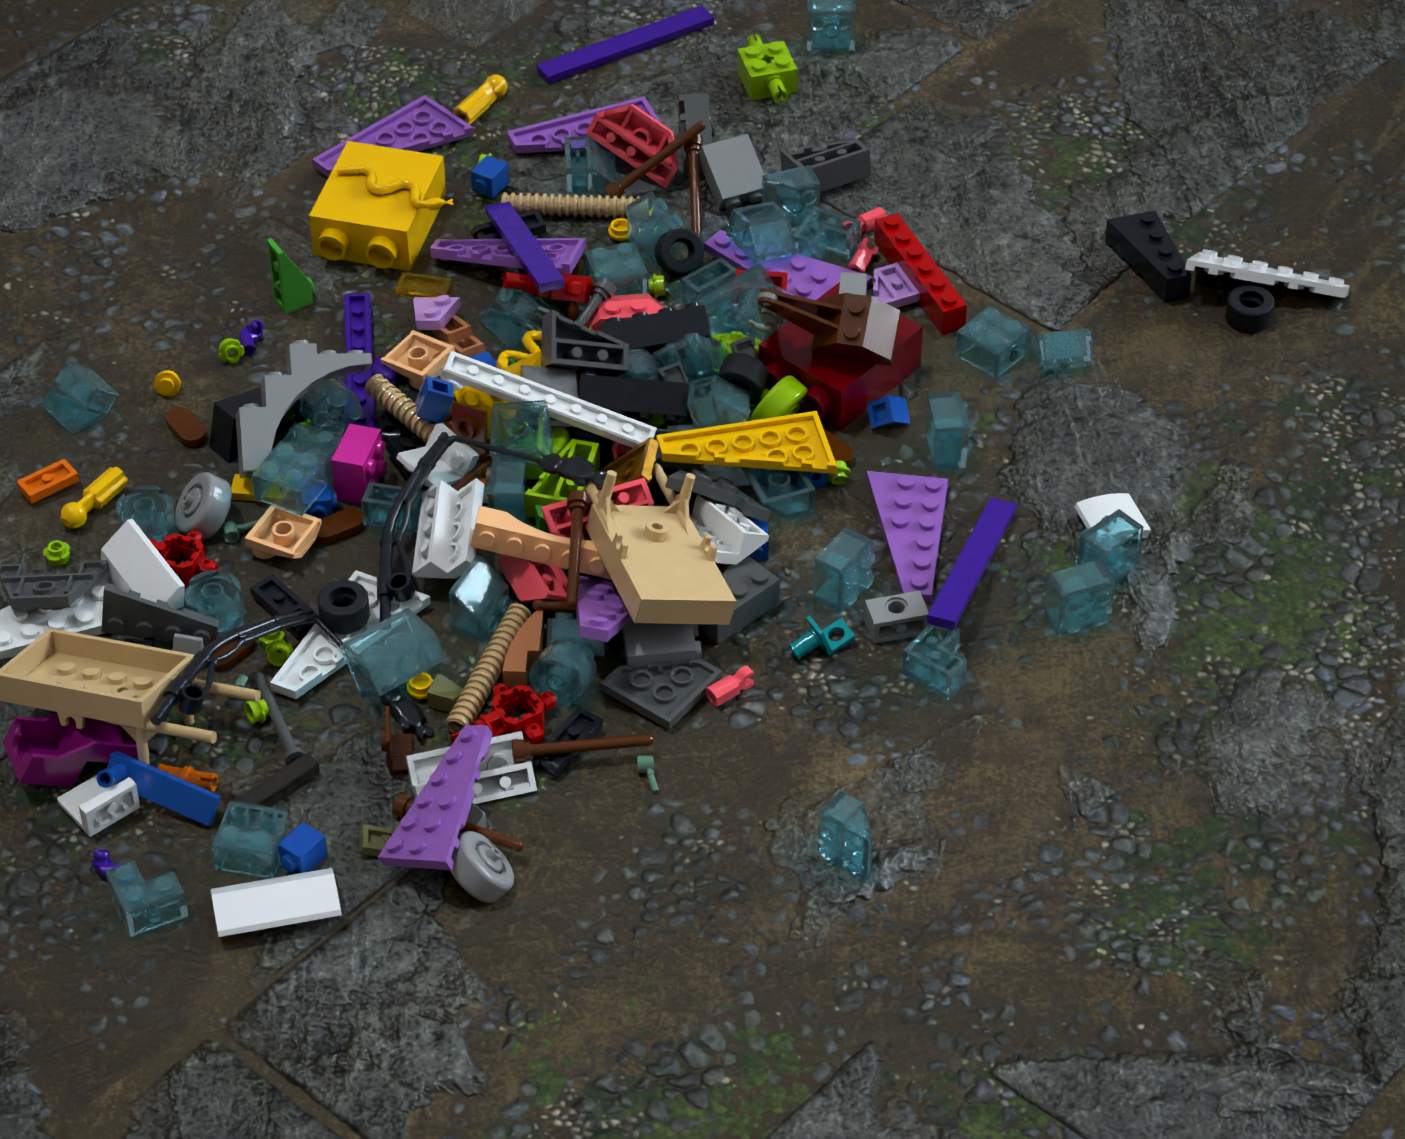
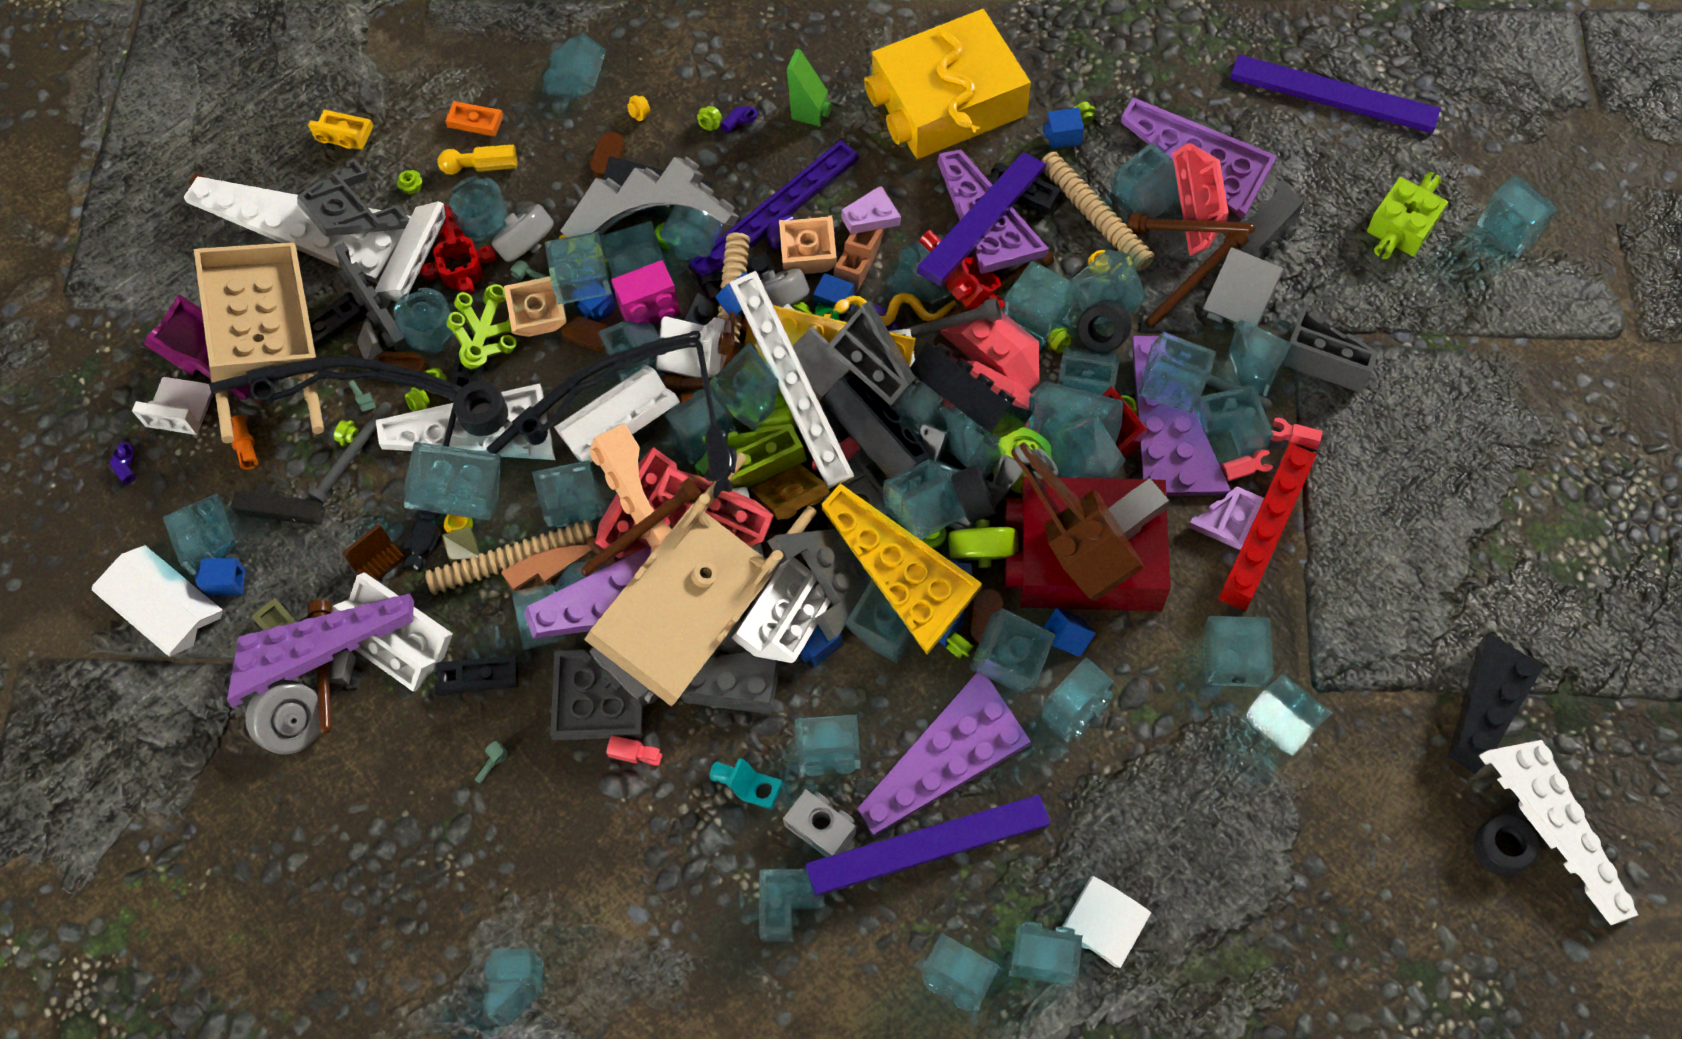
camera: 55 degrees right, 20 degrees up
blue piece [96,751,221,826] -> none
clear light blue brick [105,861,188,937] -> none
medium lavender wing [312,95,474,178] -> none
clear yellow tile [395,272,452,298] -> none
red piece [450,683,557,744] -> none
yellow piece [453,74,508,125] -> none
reddish brown piece [512,734,654,764] -> none
none -> lime plant [446,284,517,369]
none -> clear light blue brick [969,608,1056,694]

